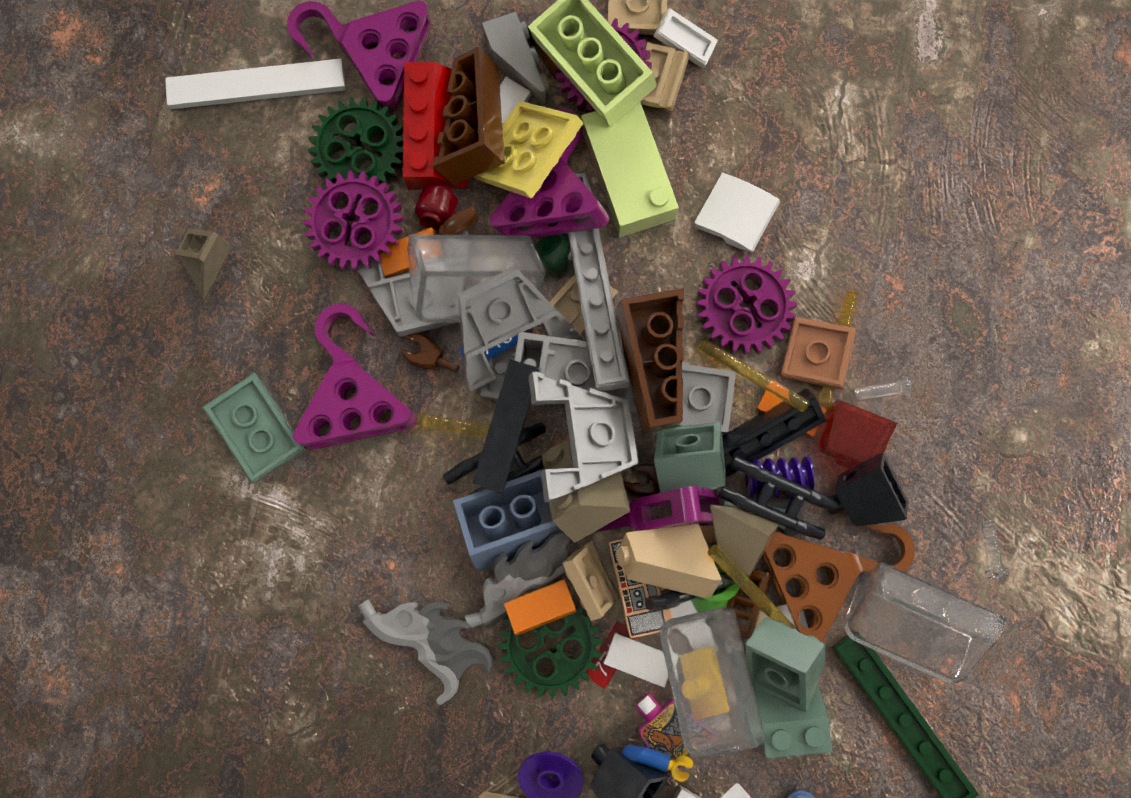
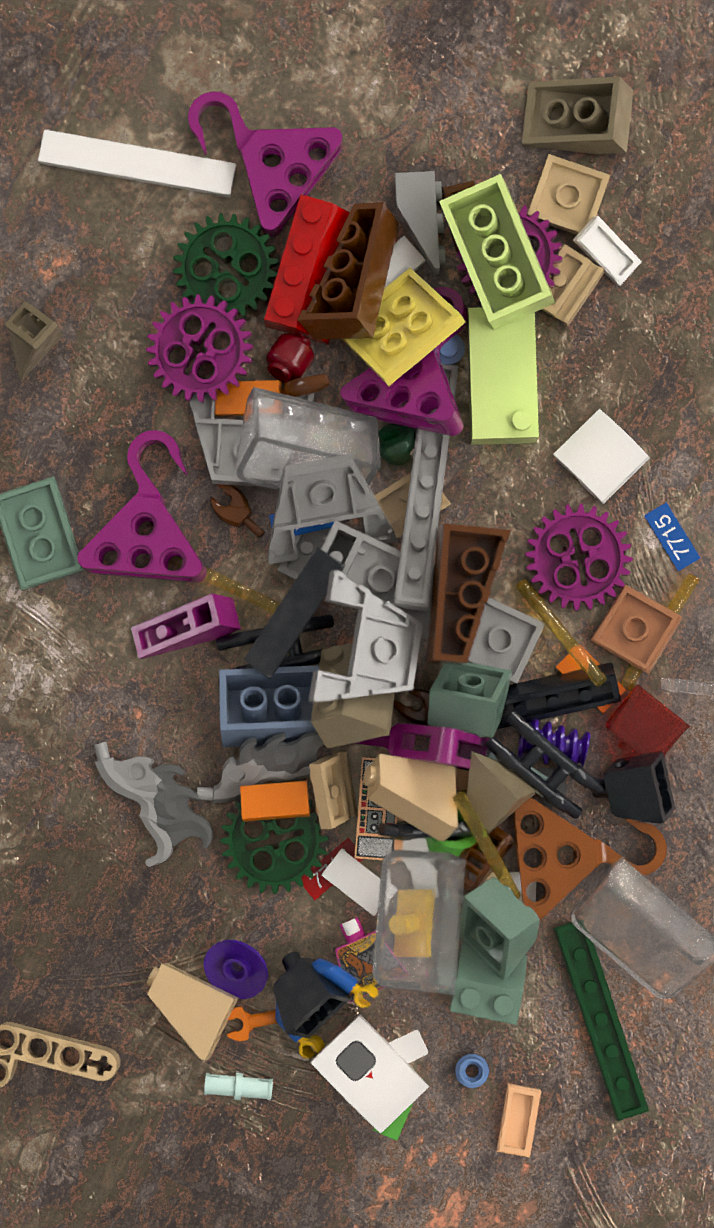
camera: 15 degrees right, 5 degrees up
none -> magenta slope [131,593,241,659]
none -> medium blue plate [440,334,465,365]
none -> blue sticker [644,502,700,571]

